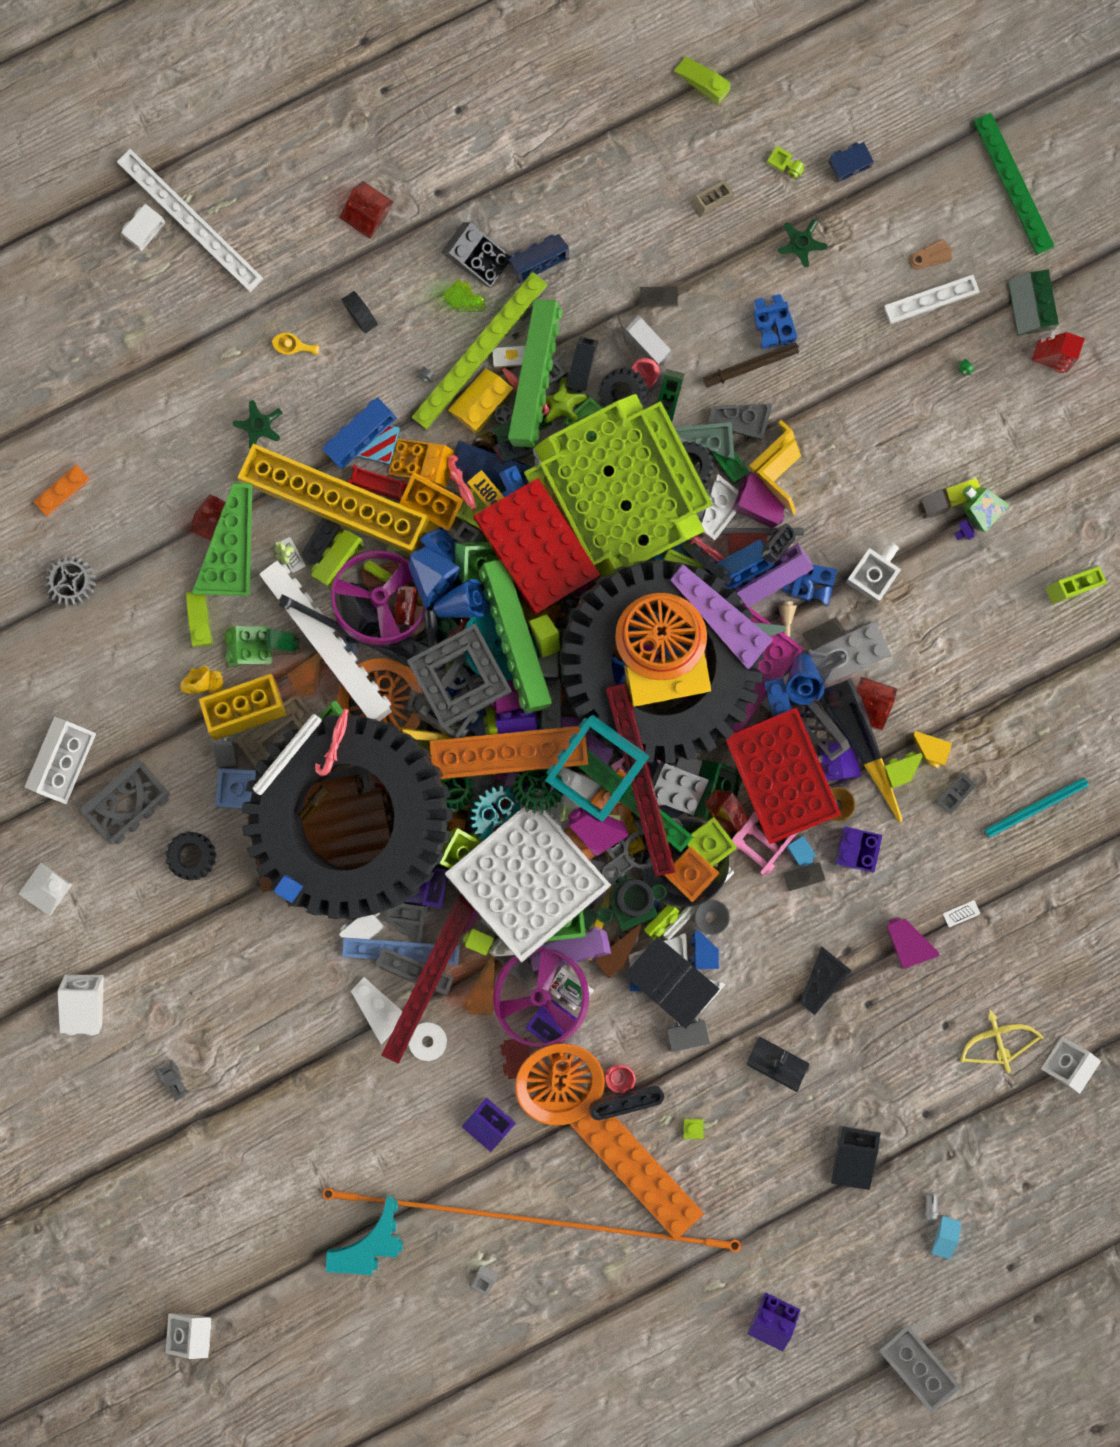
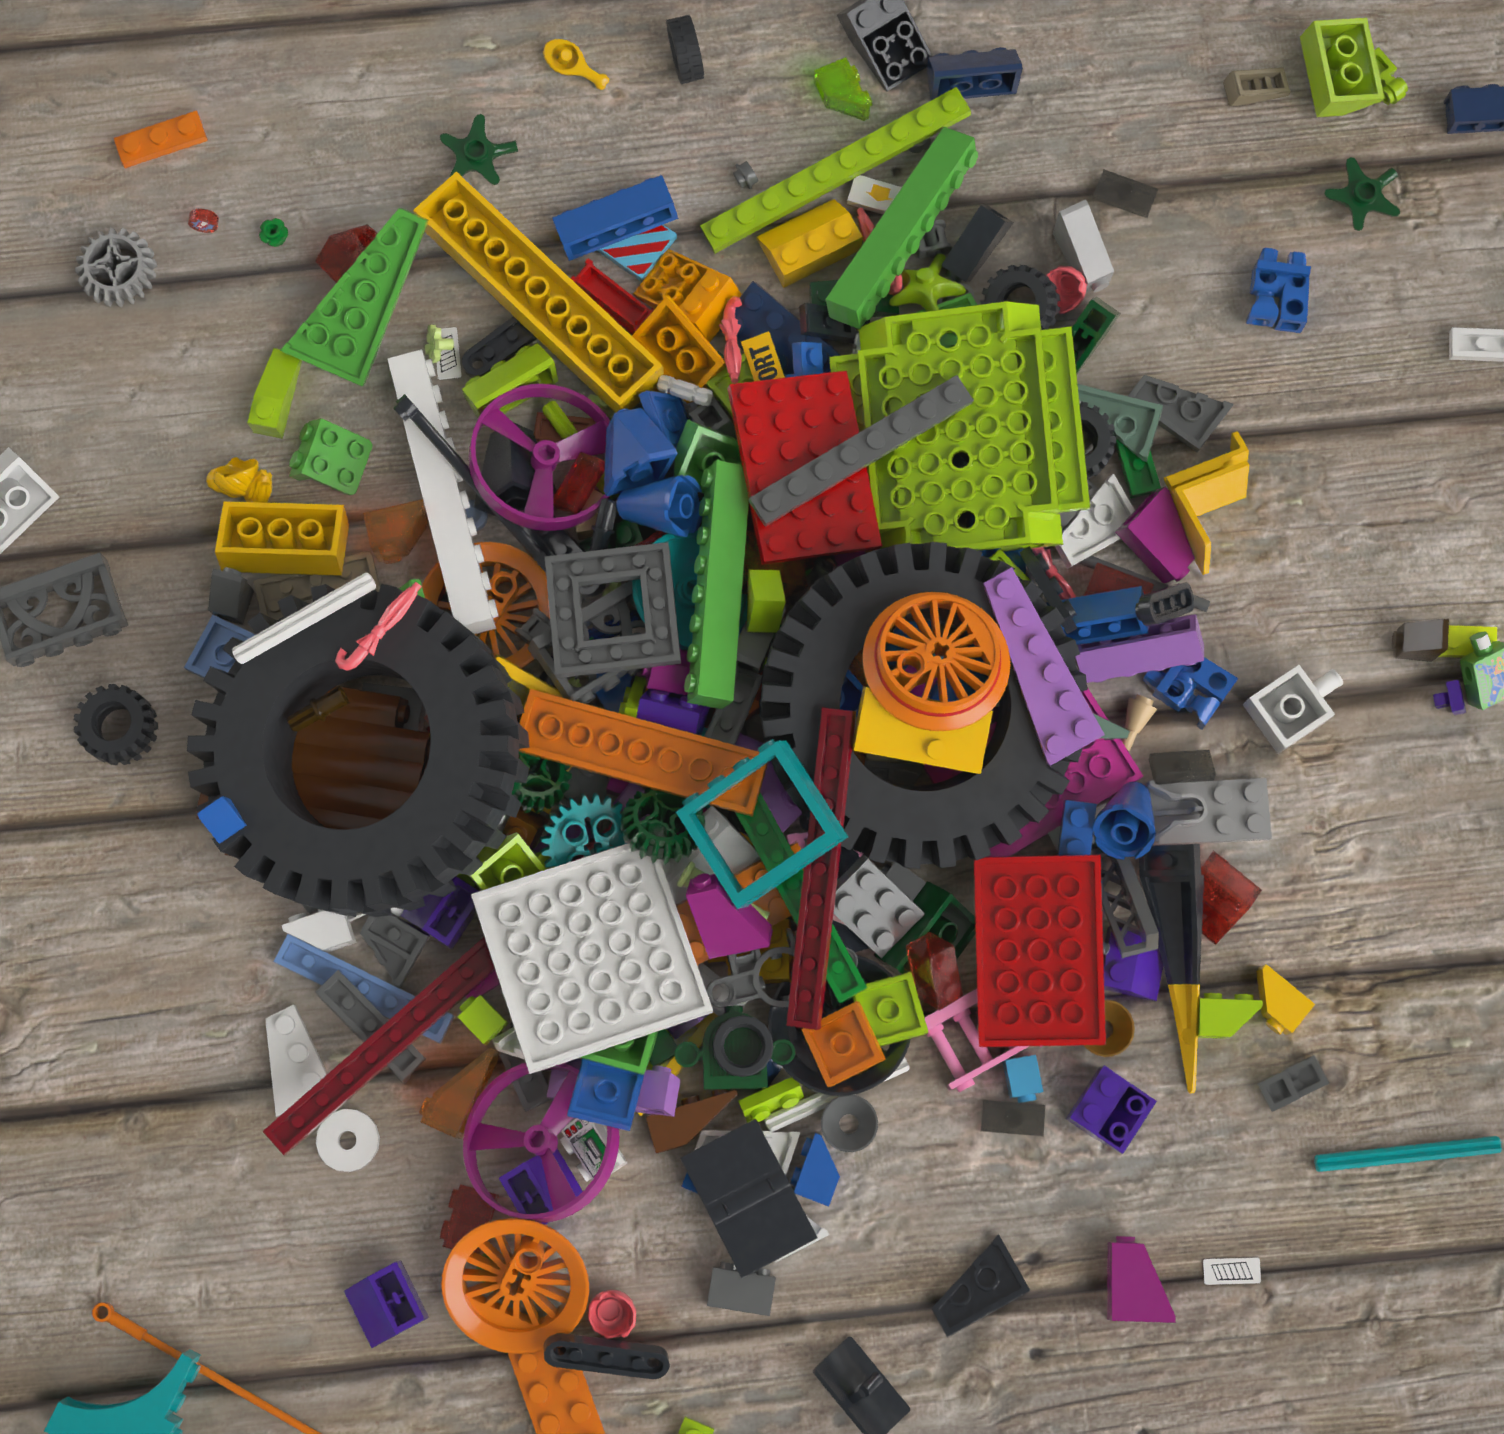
camera: 20 degrees right, 5 degrees down
dark green slope [266,629,299,656] -> none
dark brown brick [472,432,498,453] -> none
dark grey wheel [494,405,513,425] -> none
dark brown axle [702,342,800,388] -> none
none -> clear red tile [188,209,219,233]
none -> green plate [259,218,288,247]
none -> blue tile [567,1059,645,1131]
none -> white axle [657,375,713,406]
none -> dark grey plate [749,375,974,527]
none -> lime slope [1300,18,1385,117]

